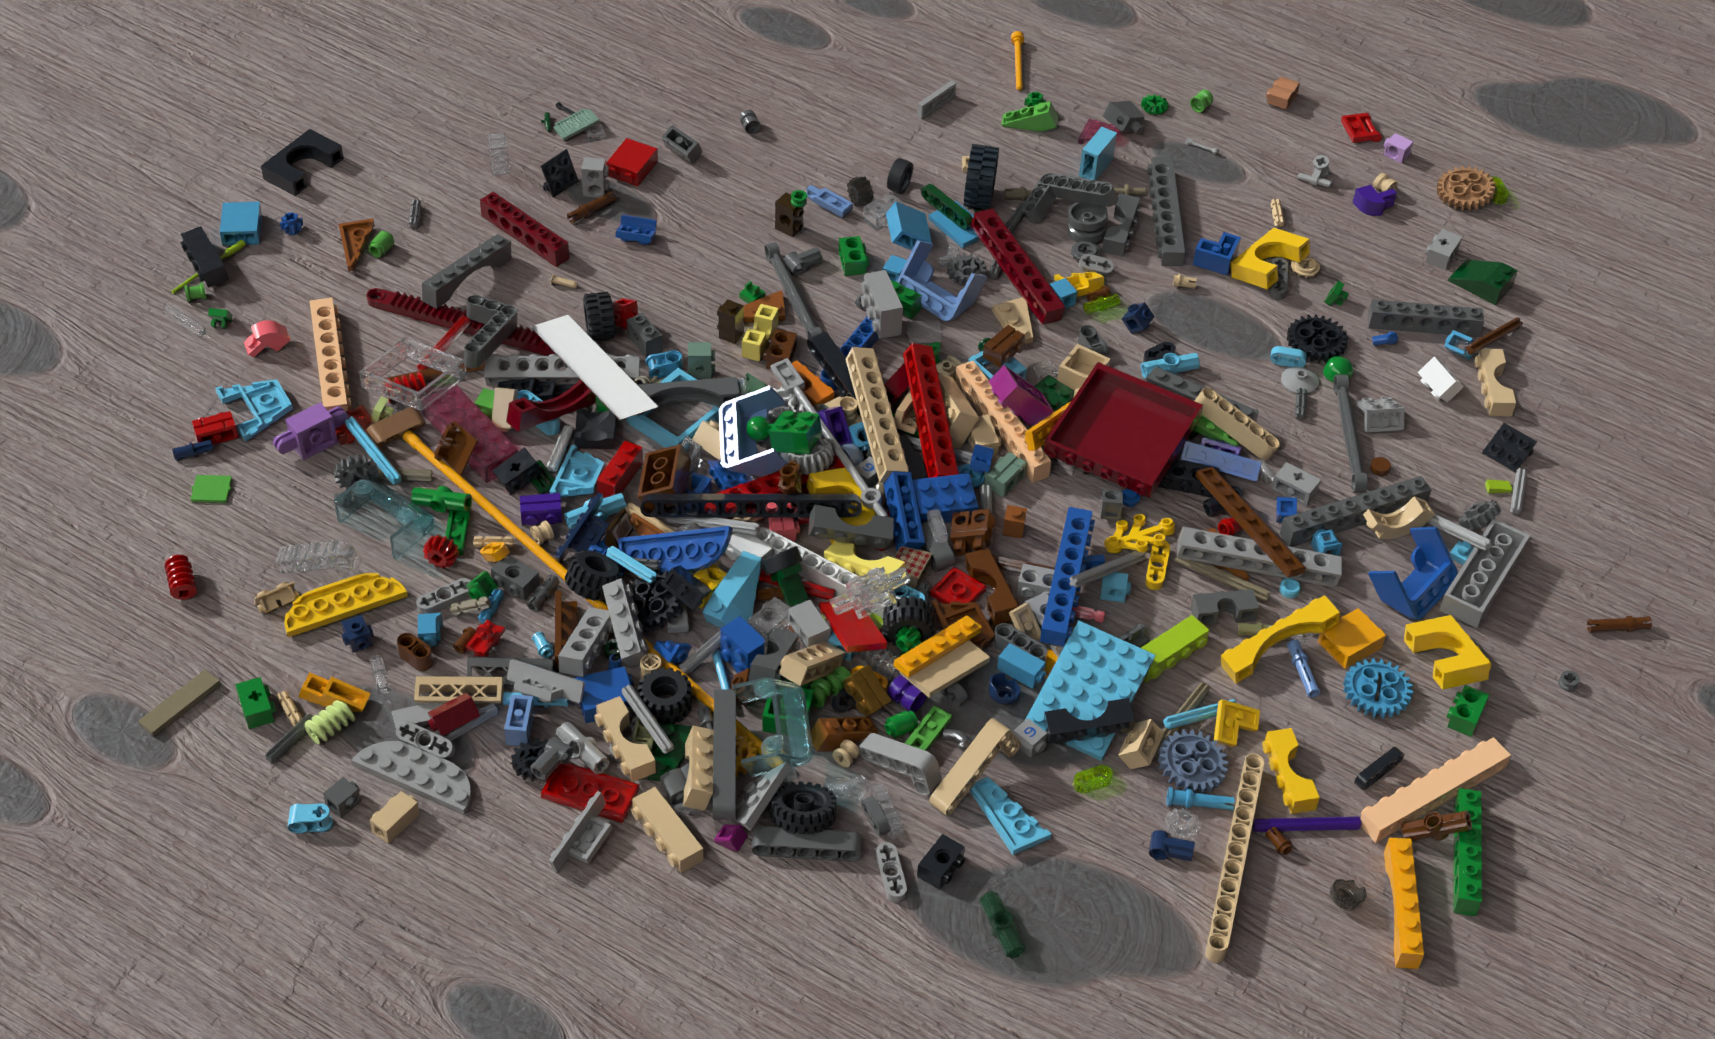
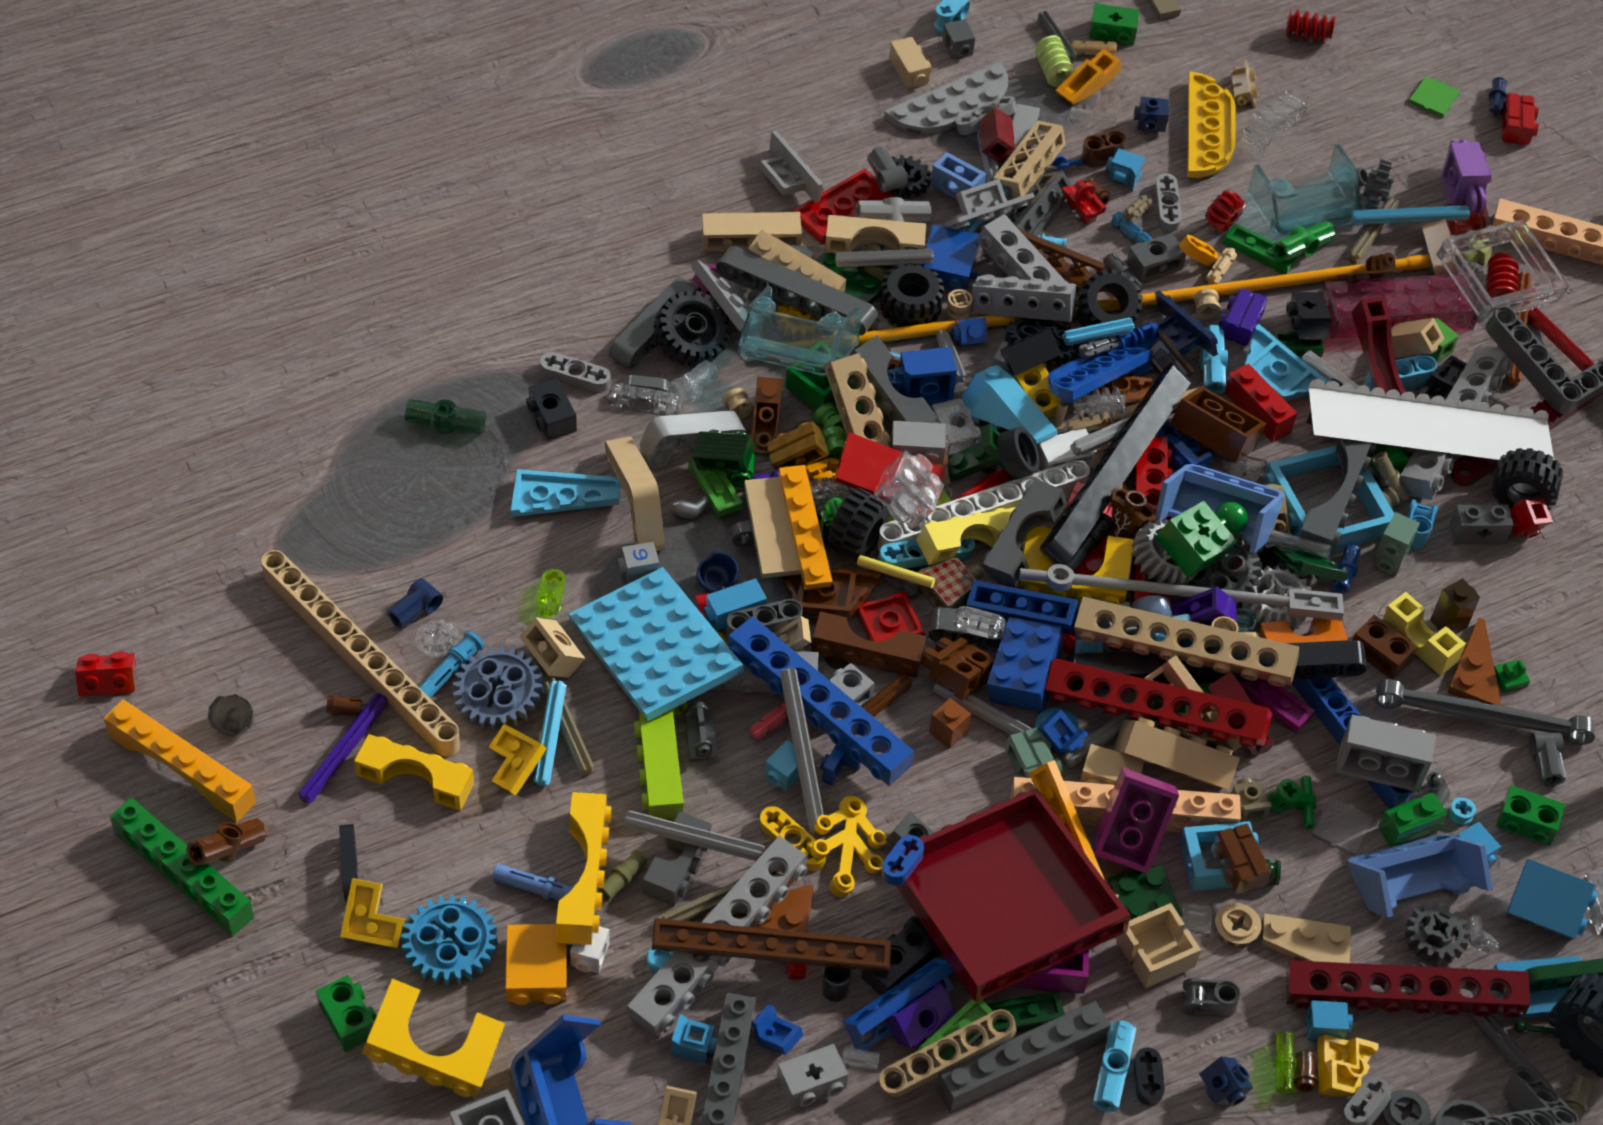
camera: 120 degrees right, 5 degrees up
medium azure wing [215,379,293,441] -> none
green bracket [465,571,498,600] -> none
black arch [1043,698,1135,745] -> none
light nougat brick [1360,737,1511,843] -> none
none -> red bracket [75,651,136,696]
none -> yellow plate [340,878,405,948]
none -> light grey axle [624,811,765,861]
none -> dark green brick [693,429,754,474]
none -> red hand [695,593,710,617]
none -> light yellow bar [857,555,935,588]
none -> blue beam [882,835,924,885]
none -> blue hand [1051,155,1084,172]
none -> tan gear [1214,903,1262,947]

